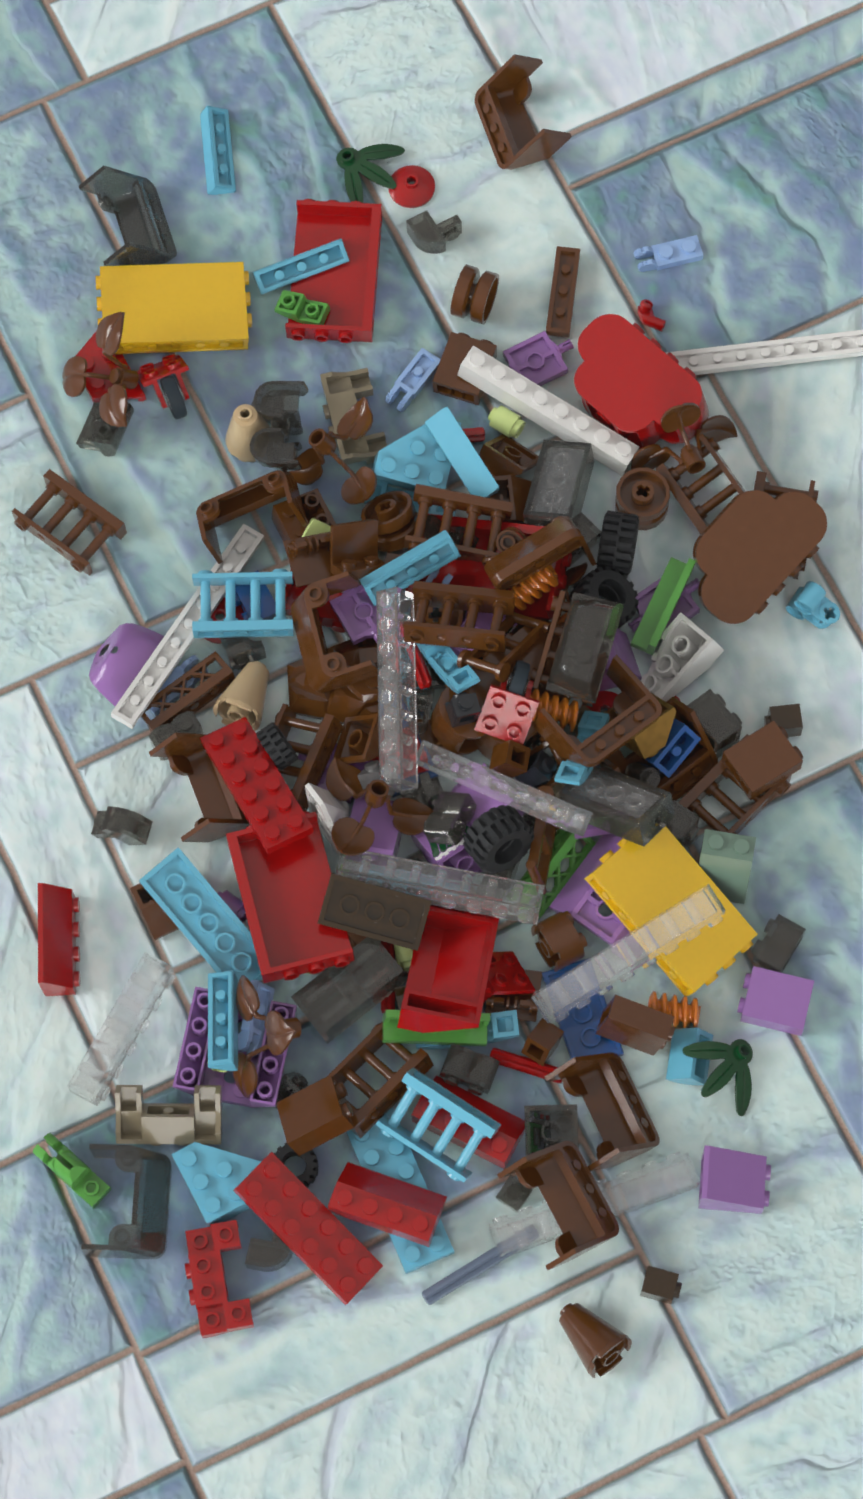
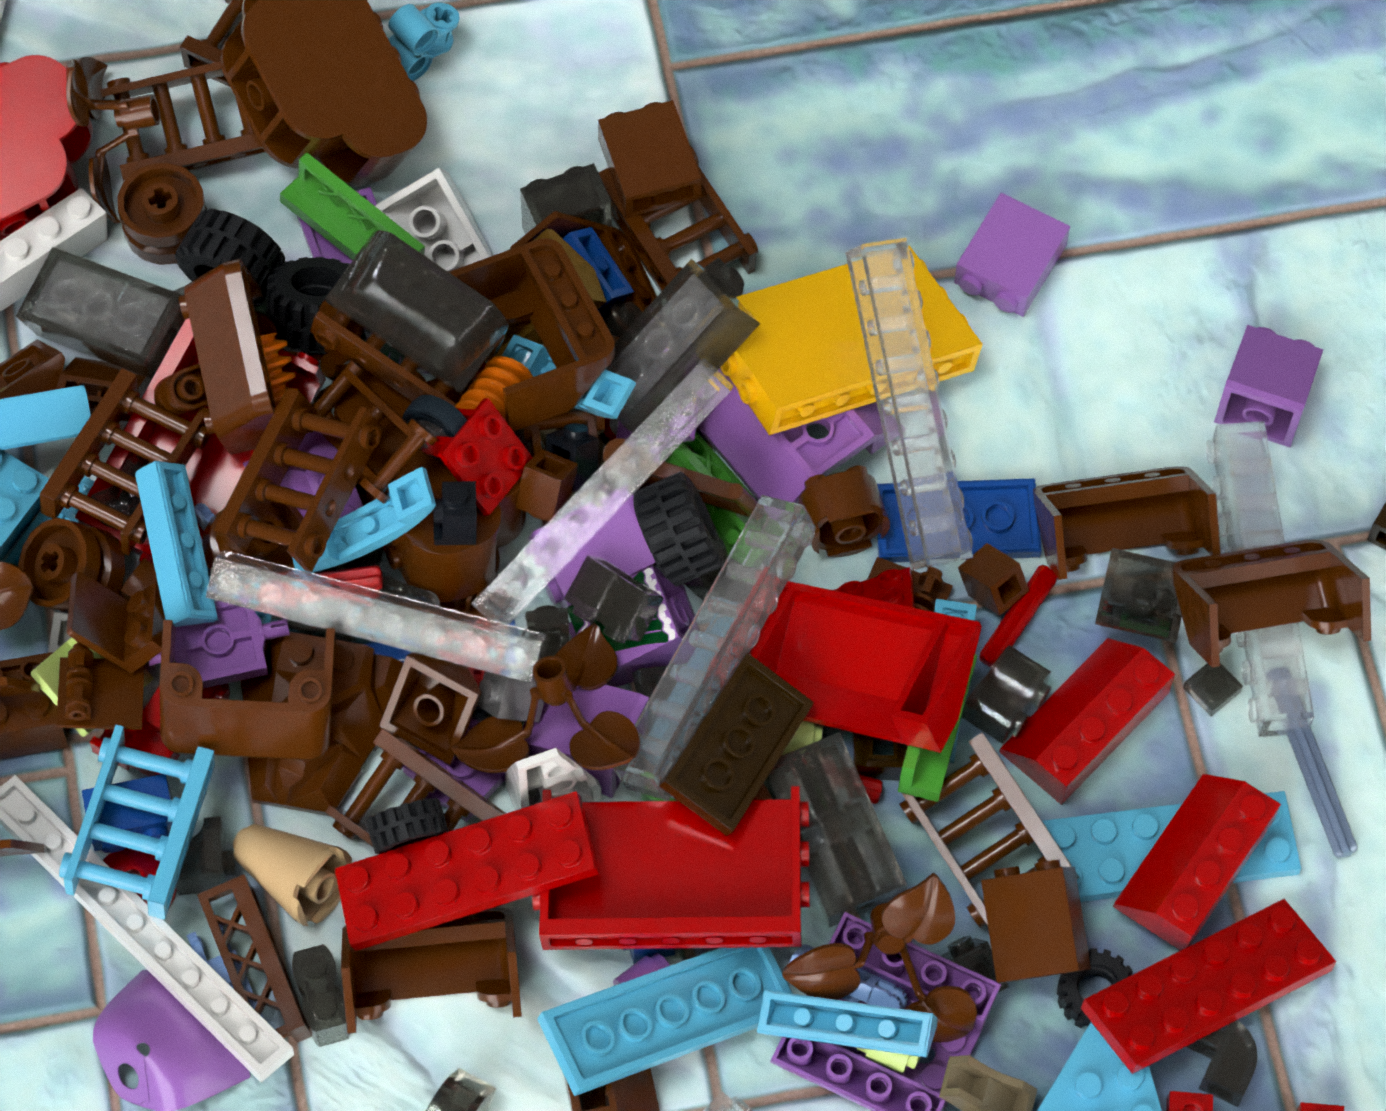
camera: 80 degrees left, 5 degrees down
medium azure fence [375,1068,501,1182] -> none
reddish brown brick [596,994,675,1056] -> none
orange piece [648,991,701,1028] -> none
medium azure brick [666,1028,713,1086] -> none
dark green plant [683,1039,753,1116] -> none
sand green slope [699,829,756,904] -> none
clear smoke brick [751,914,806,973] -> none
dark brown brick [764,704,803,737] -> none

